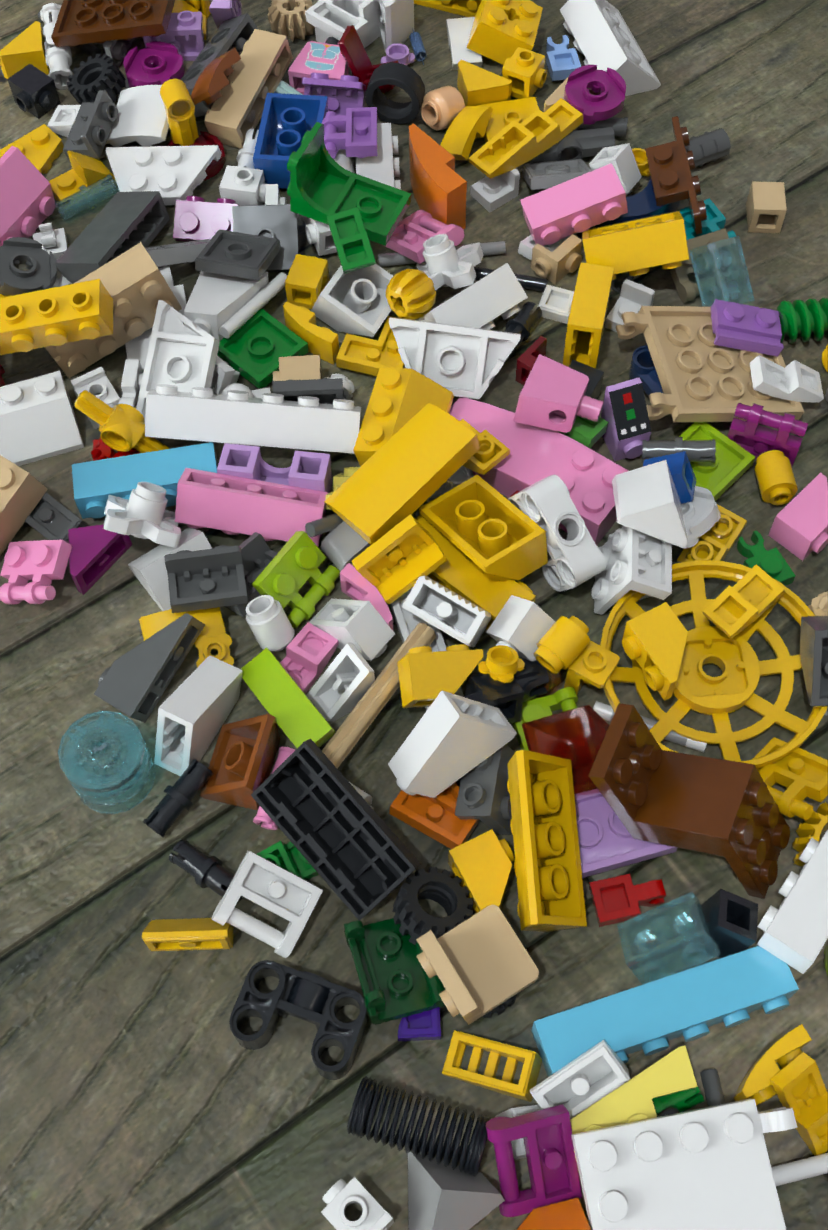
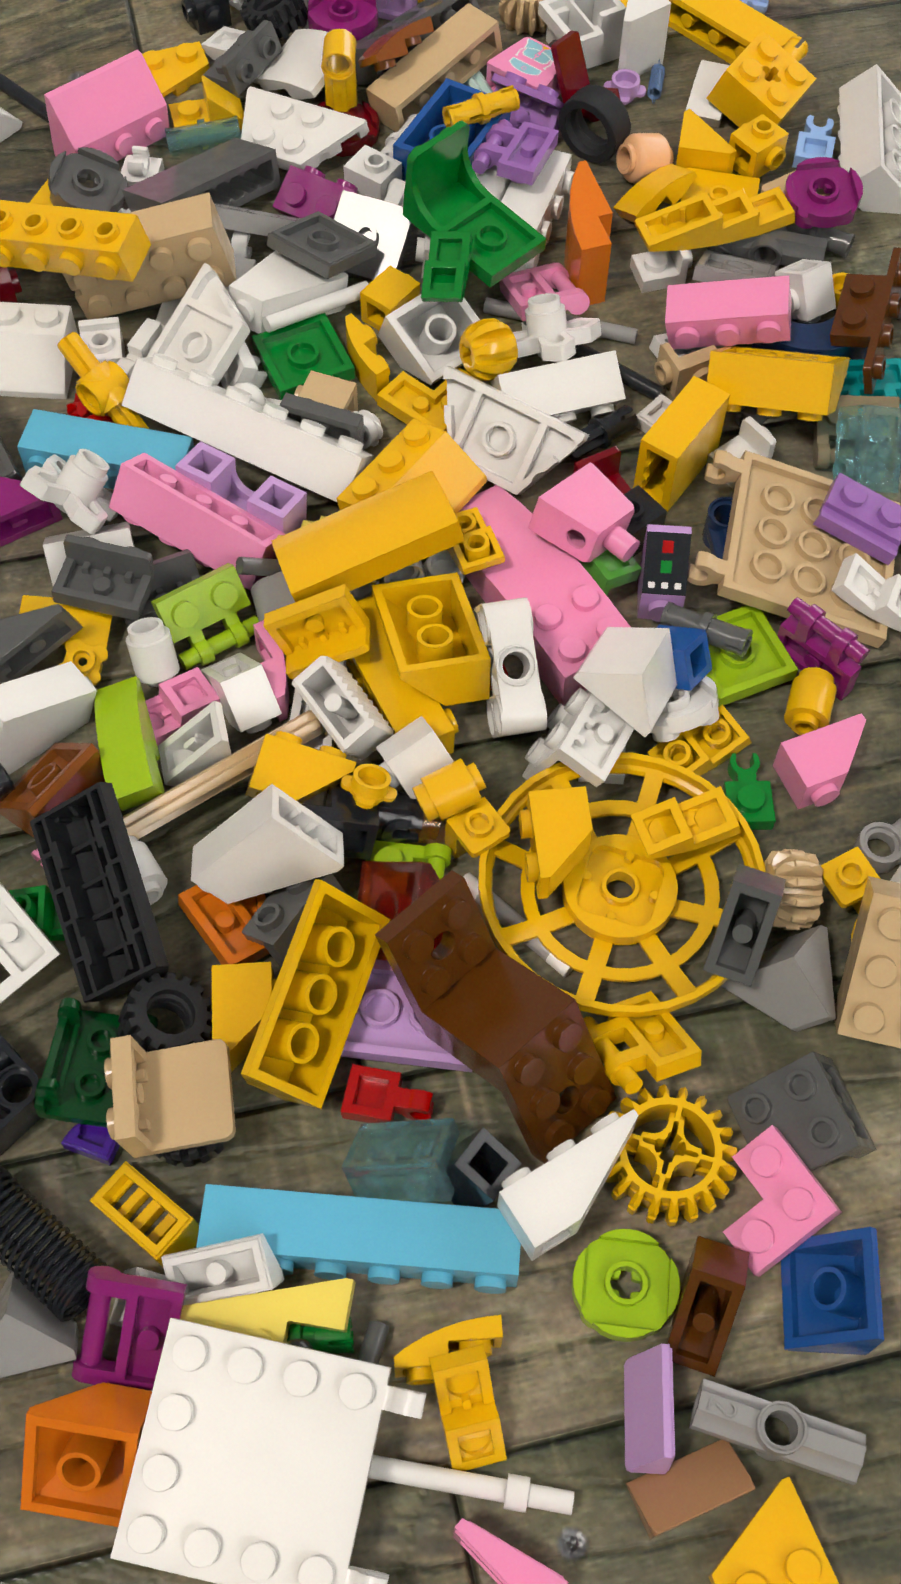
camera: 20 degrees right, 0 degrees up
none -> yellow pin [442,85,520,128]

